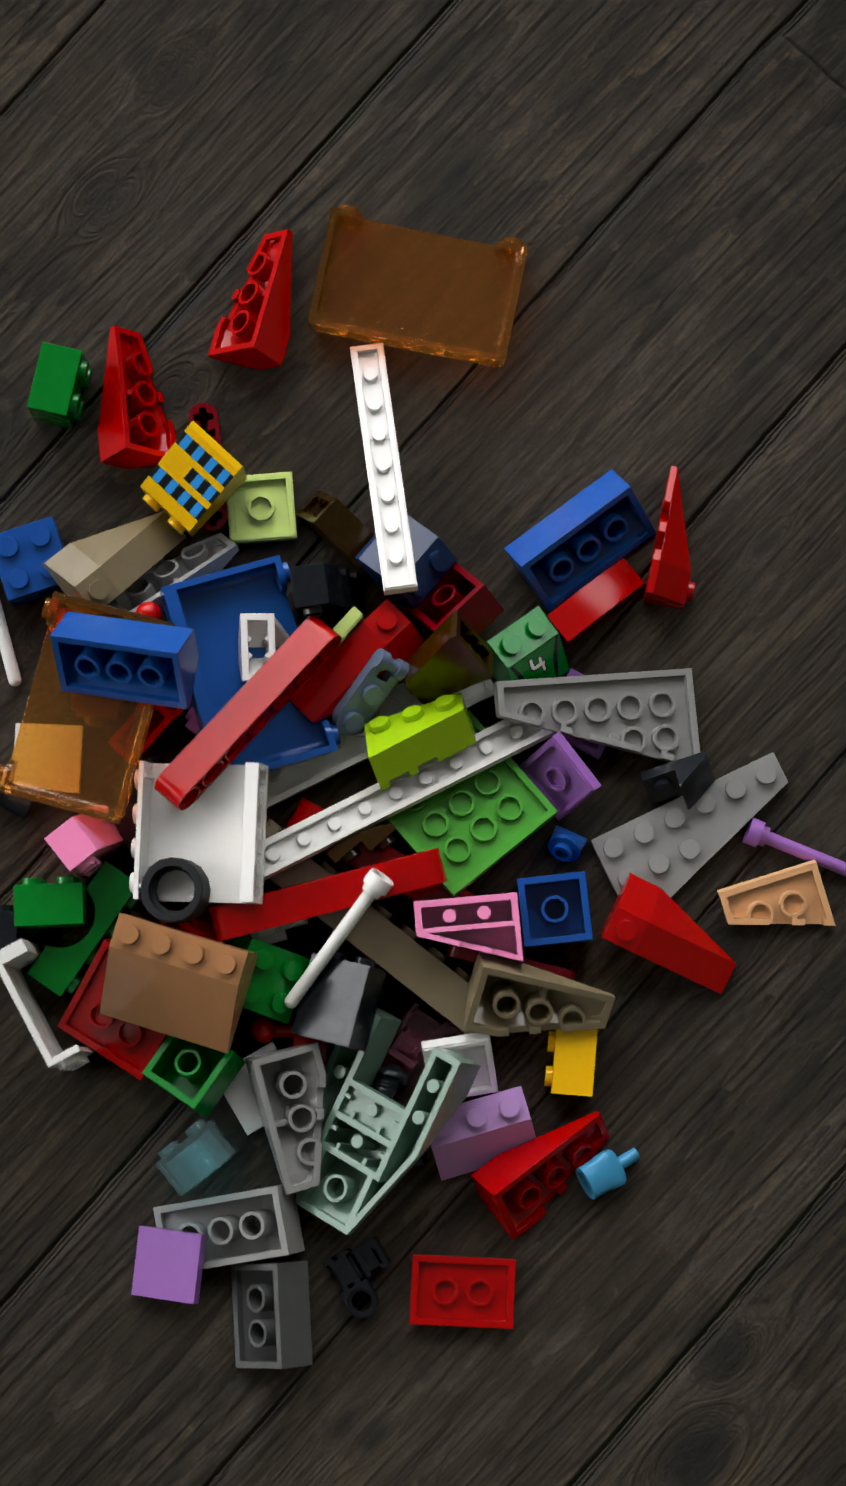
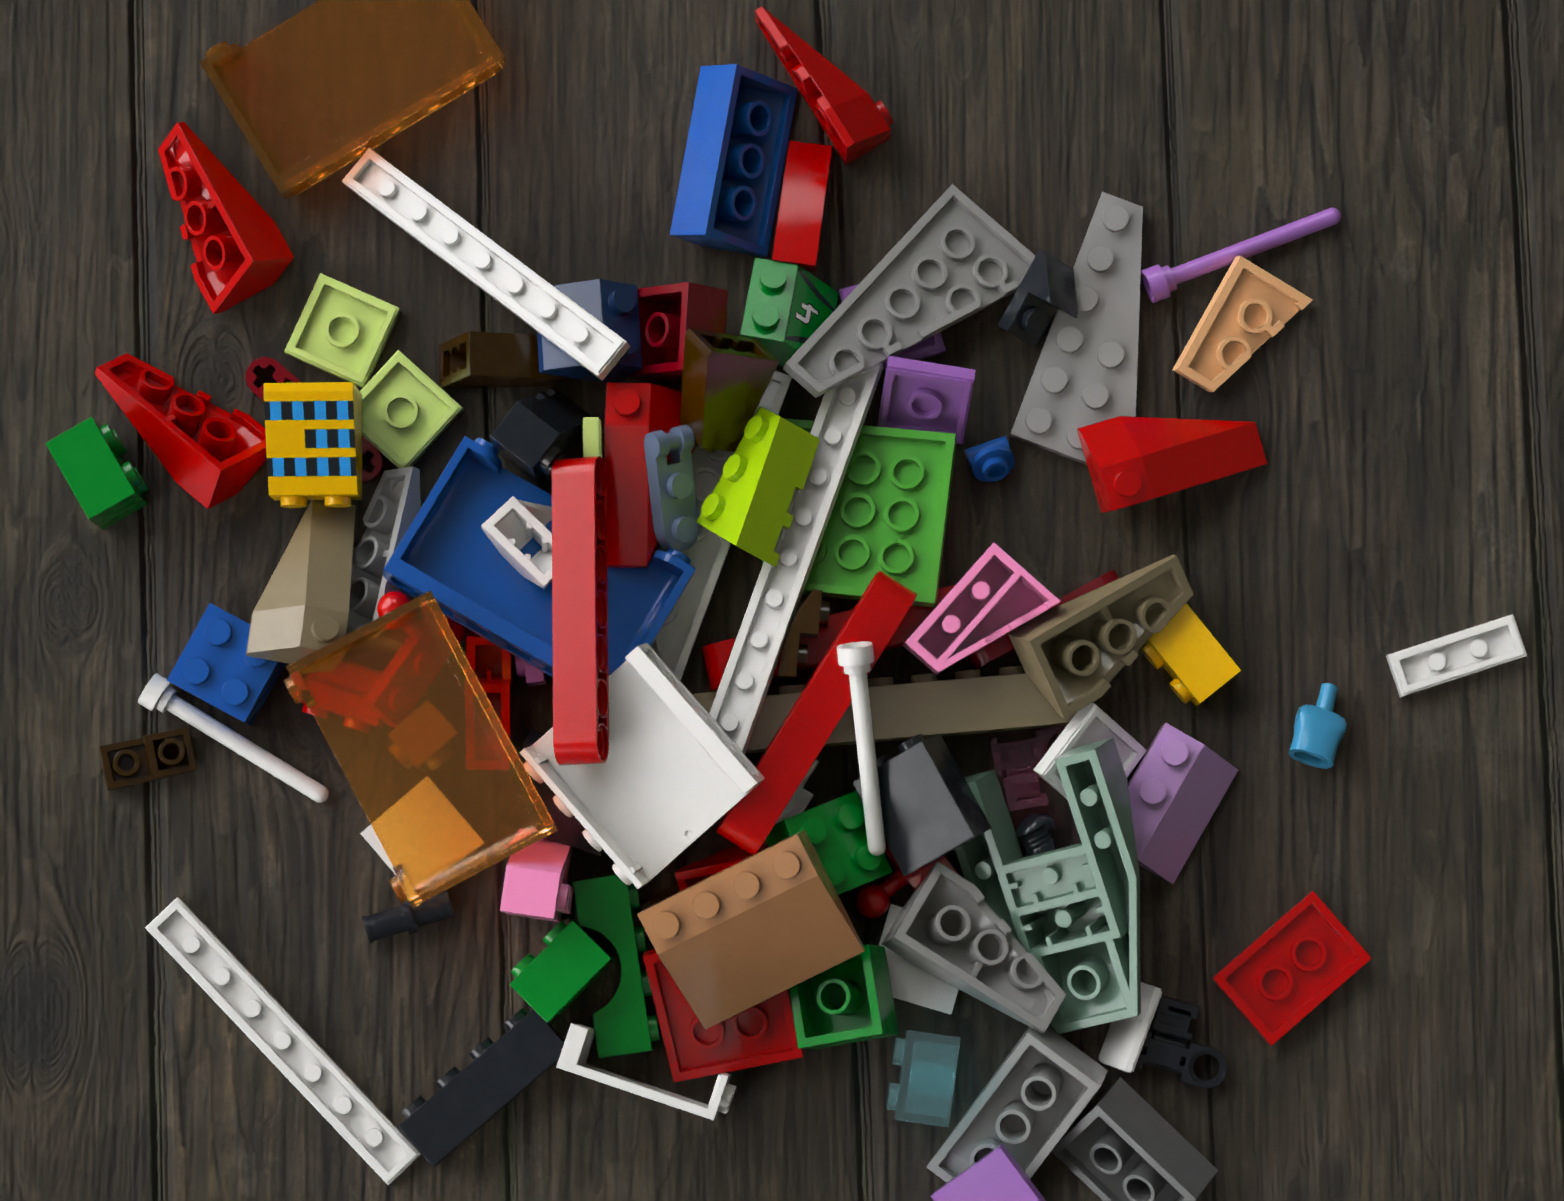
camera: 45 degrees left, 0 degrees up
blue slope [50,611,199,709] -> none
black tyre [140,857,211,924] -> none
red wedge [471,1111,610,1240] -> none
blue brick [516,871,593,949] -> none
none -> yellowish green tile [284,273,401,388]
none -> white slope [1098,982,1162,1073]
none -> white tile [1386,614,1527,698]

